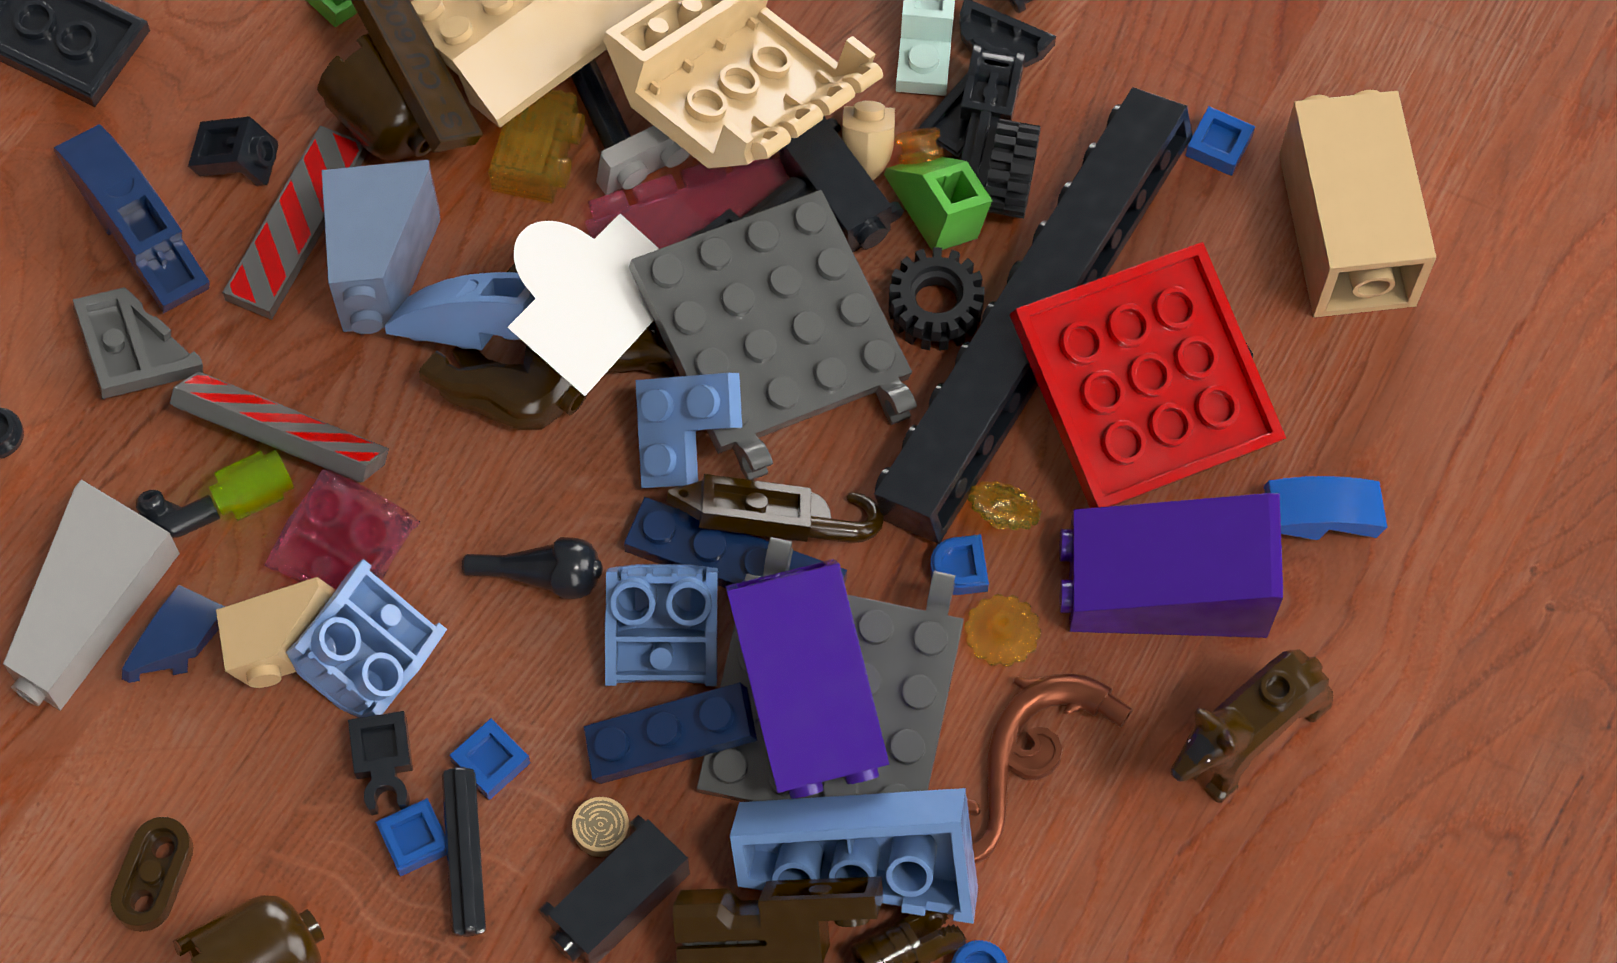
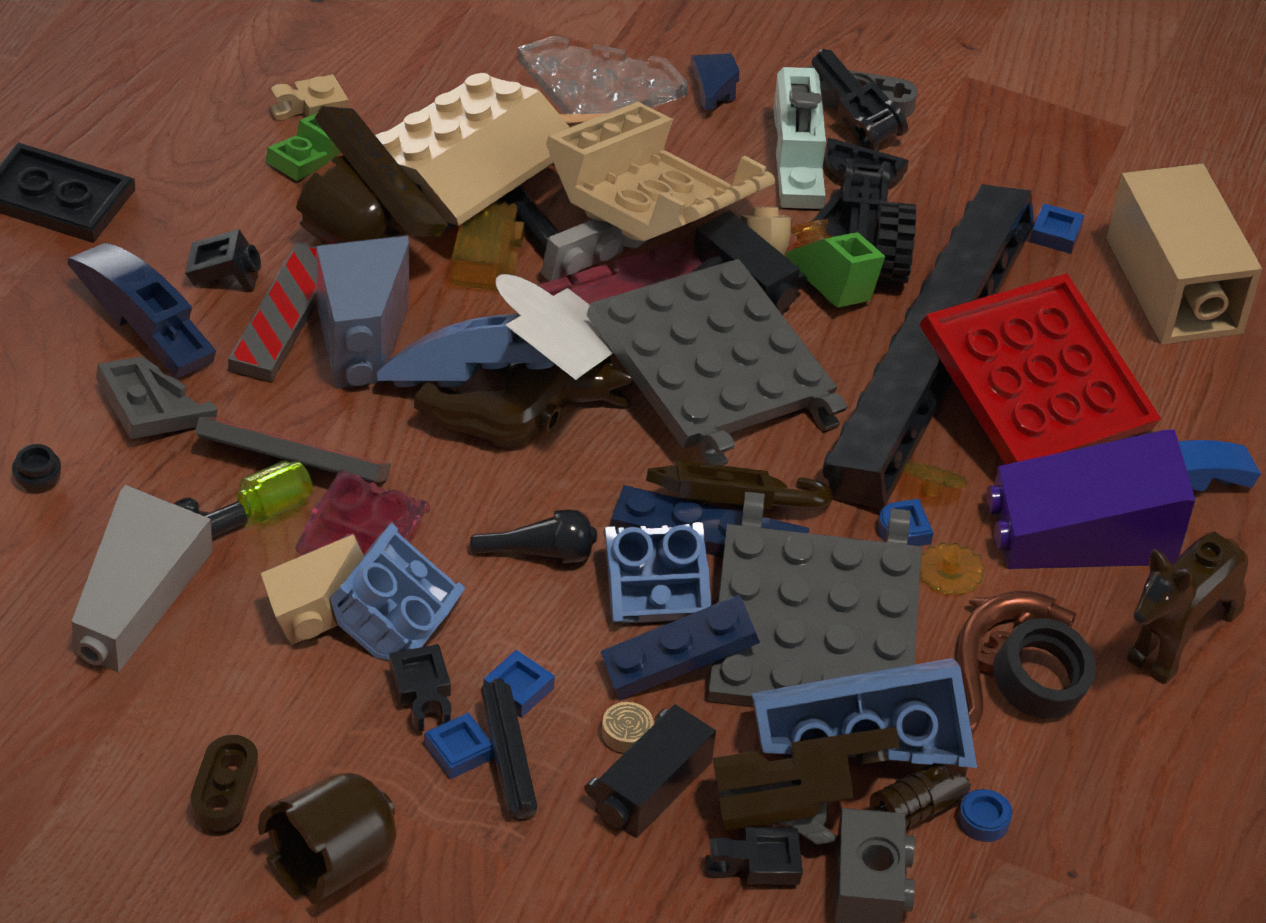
camera: 10 degrees left, 20 degrees down
dark blue slope [122,585,225,683] -> none
medium blue plate [635,373,742,488] -> none
dark purple slope [726,559,890,799] -> none
black tyre [888,247,985,351] -> none
none -> black tyre [993,618,1096,719]

